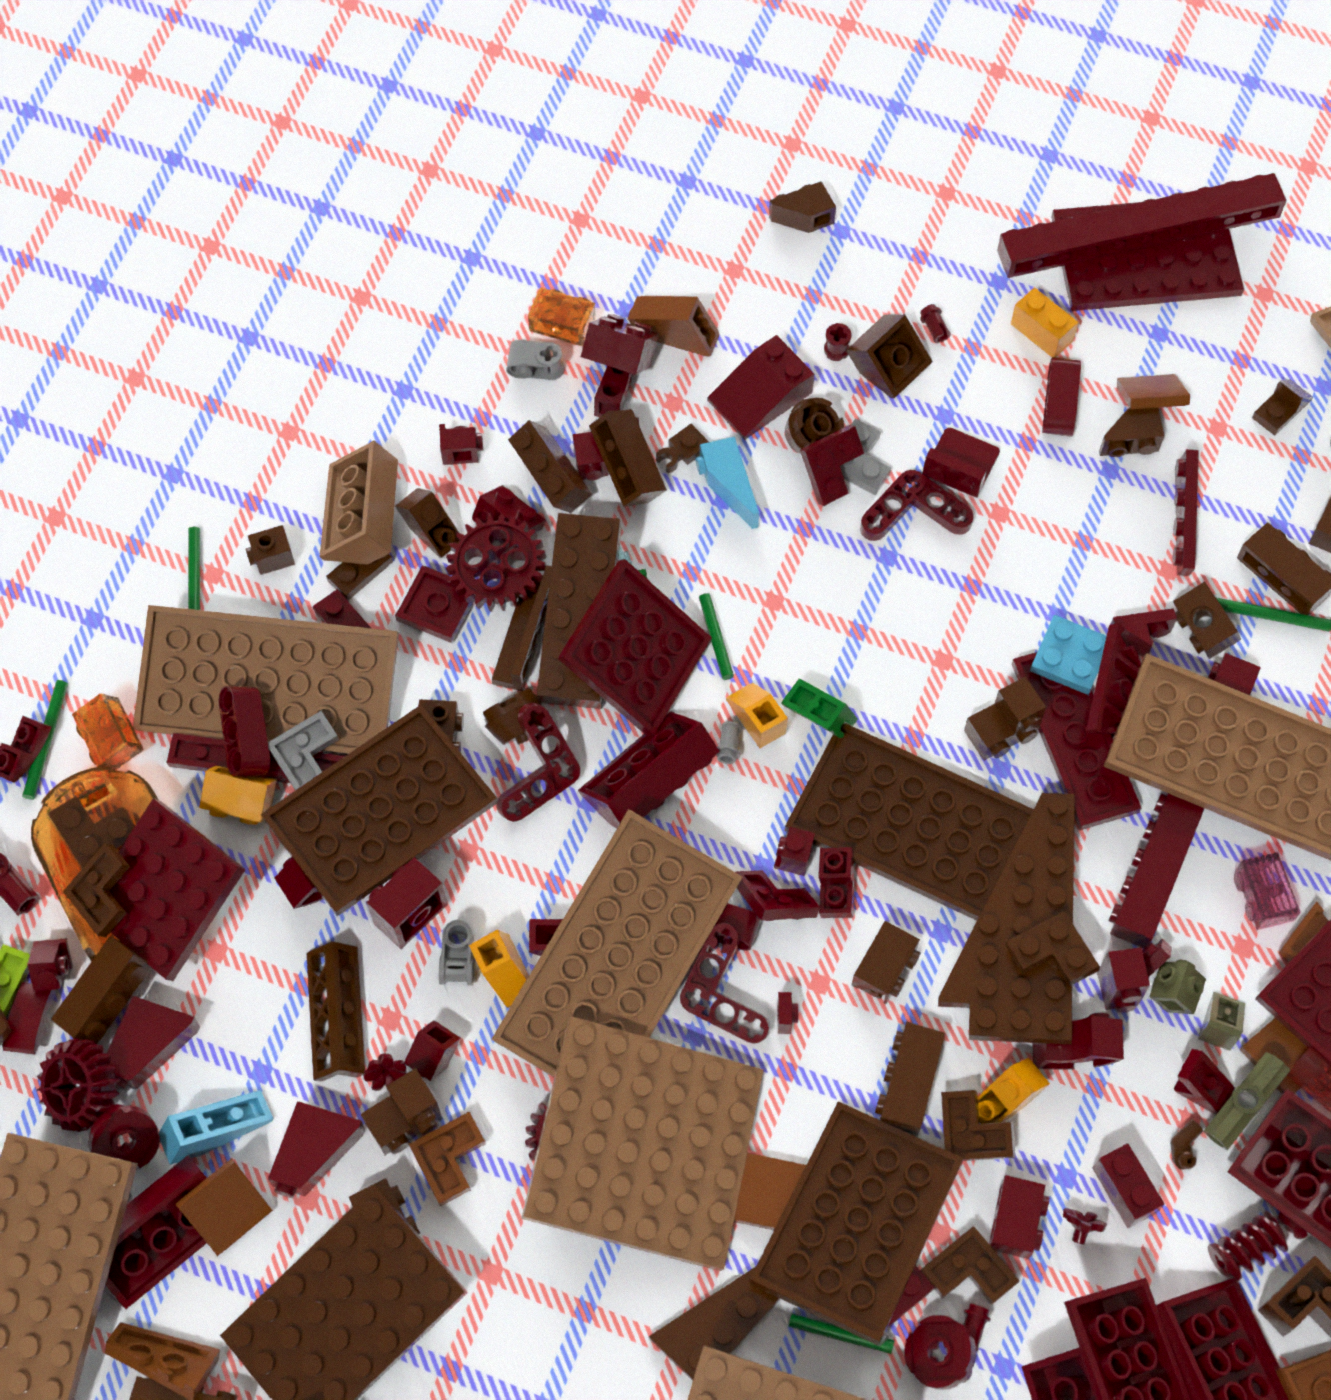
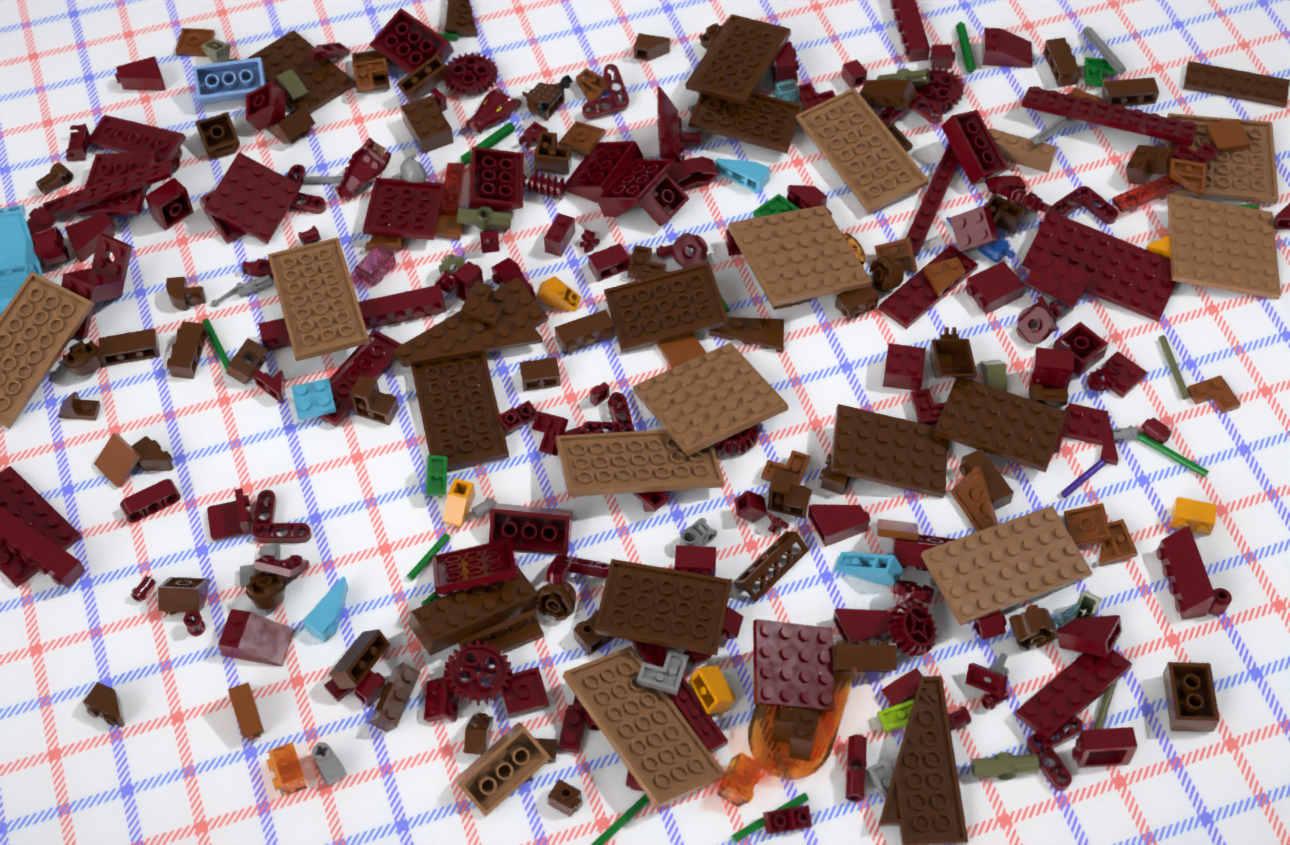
camera: 130 degrees left, 10 degrees down
dark red brick [27,938,73,991] -> none
reddish brown plate [63,843,130,938] -> none
dark red beam [218,686,270,777] -> none
dark red brick [439,424,484,465] -> none
light orange slope [469,929,529,1008] -> none
dark red brick [580,314,660,375] -> none
dark red leg [594,366,633,417] -> none
reddish brown plate [656,423,709,473] -> none
dark red brick [774,827,815,876] -> none
reddish brown plate [941,1090,1016,1161] -> none
light orange brick [1010,287,1079,357] -> none
dark red wing [1086,623,1141,734] -> none
reddish brown arm [1170,1119,1203,1170] -> none
dark red wing [1172,449,1199,576] -> none
olive slope [1198,992,1246,1051] -> none

